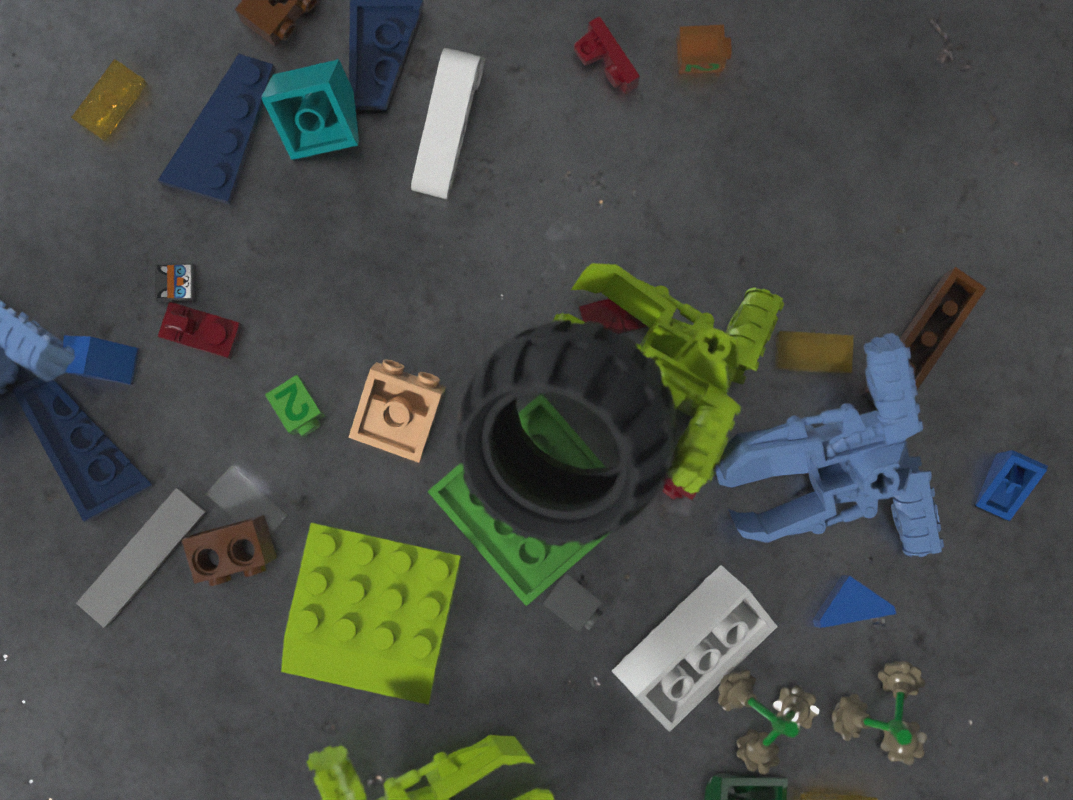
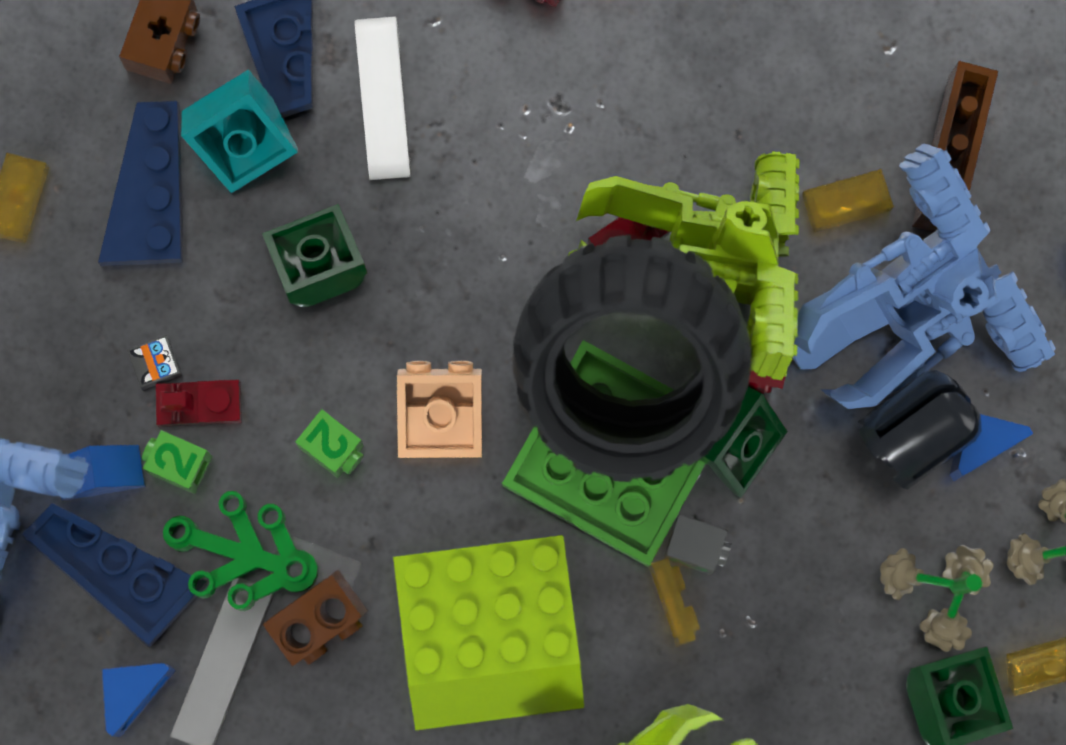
camera: 20 degrees left, 5 degrees down
white slope [612,565,778,732] -> none
none -> blue slope [102,663,176,737]
none -> bright green brick [142,430,213,494]
none -> green plant [163,491,318,611]
none -> dark green slope [262,204,368,307]
none -> clear yellow plate [649,558,700,647]
none -> dark green slope [700,387,788,498]
none -> black cylinder [858,370,982,490]

